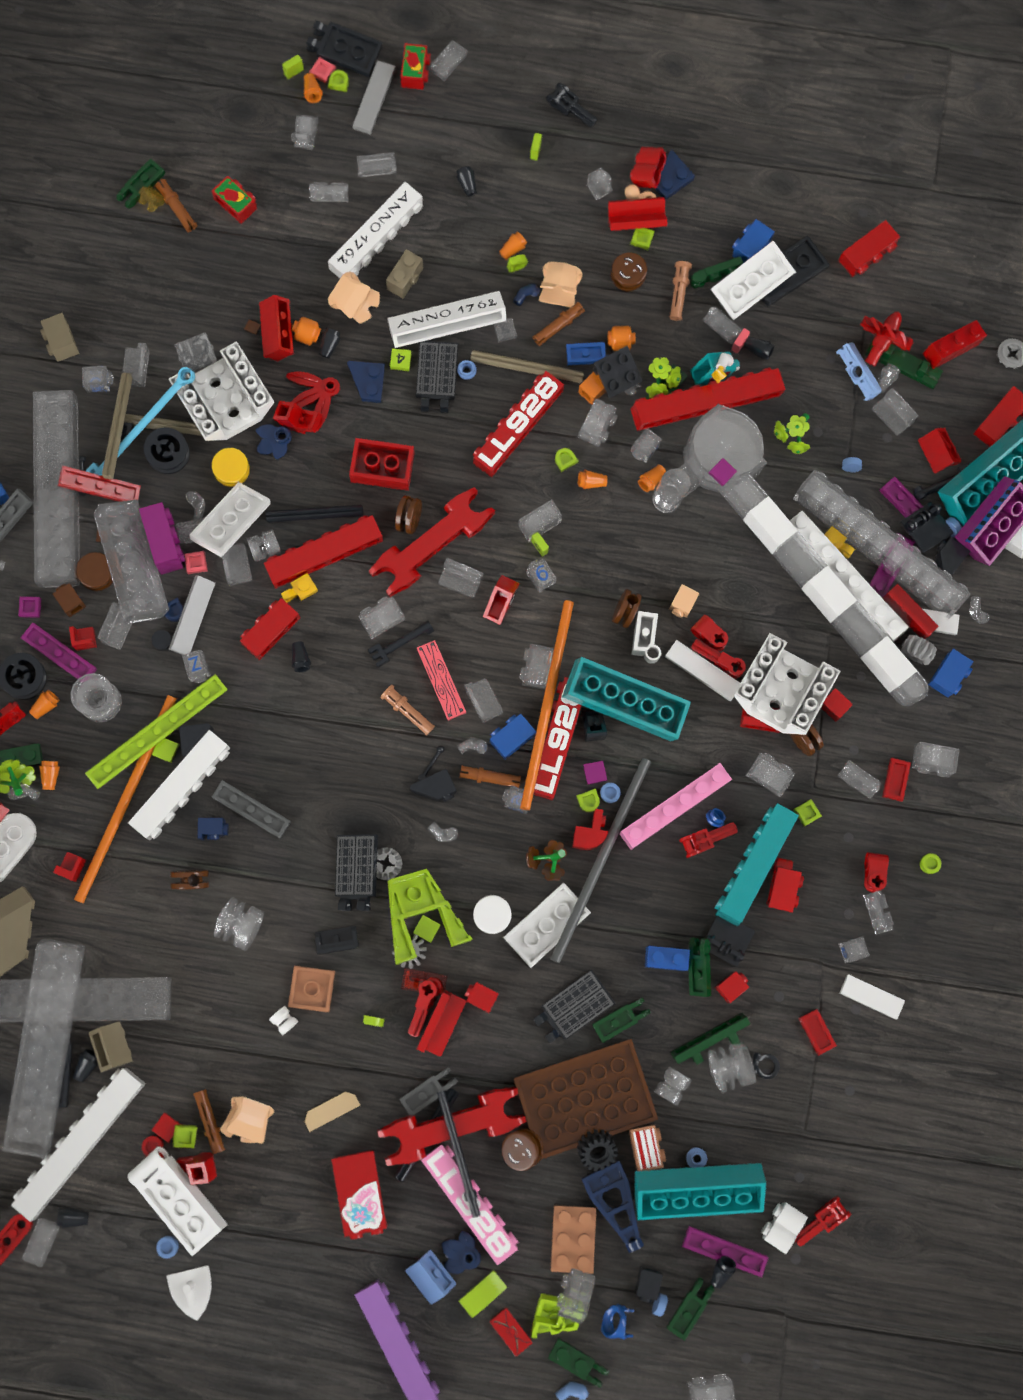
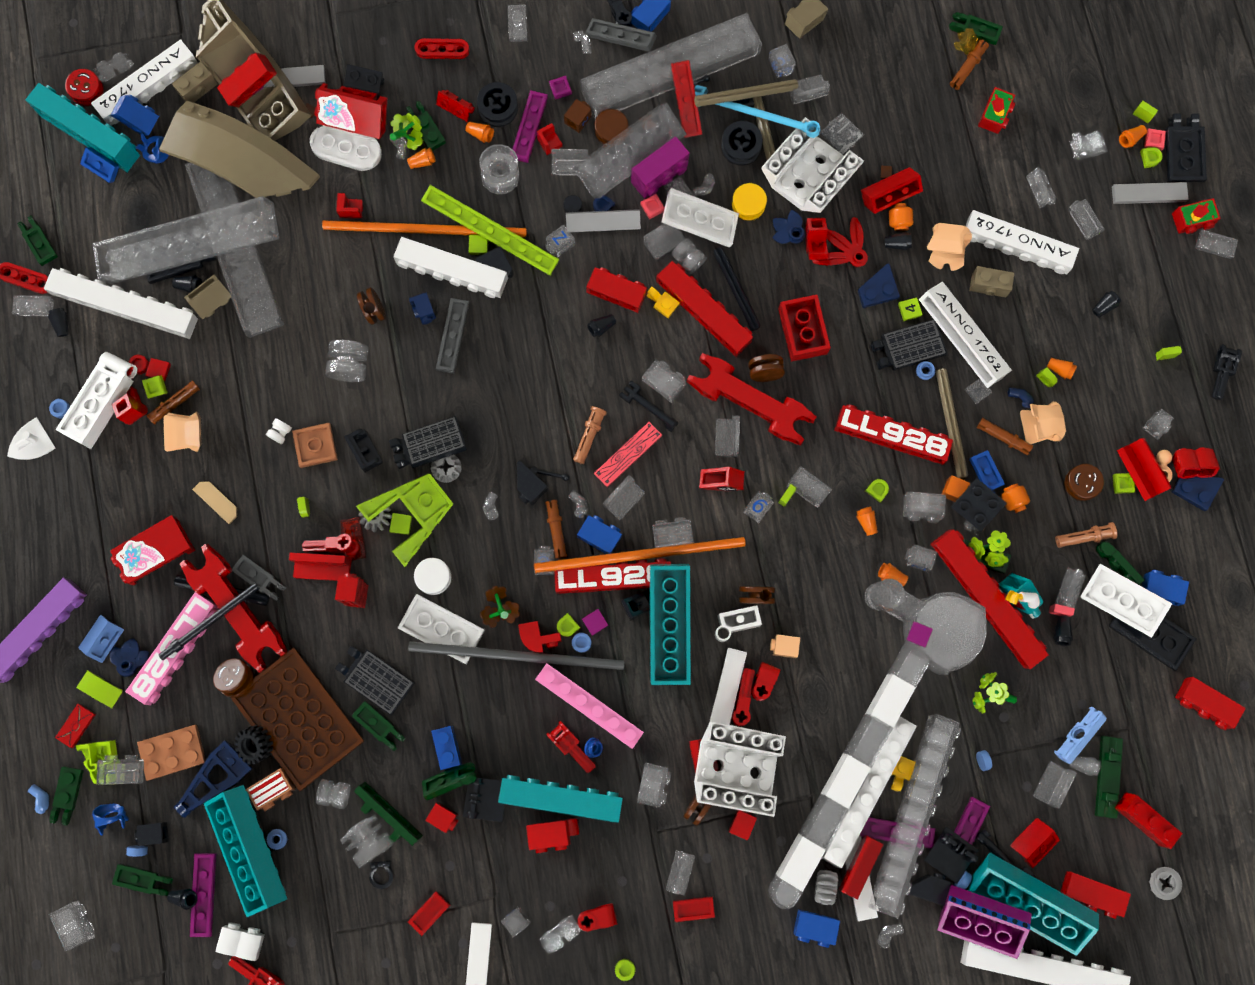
camera: 75 degrees right, 0 degrees up
lime tile [793,799,822,827] -> none
red piece [860,312,914,367] -> none
clear brick [912,742,960,777] -> none

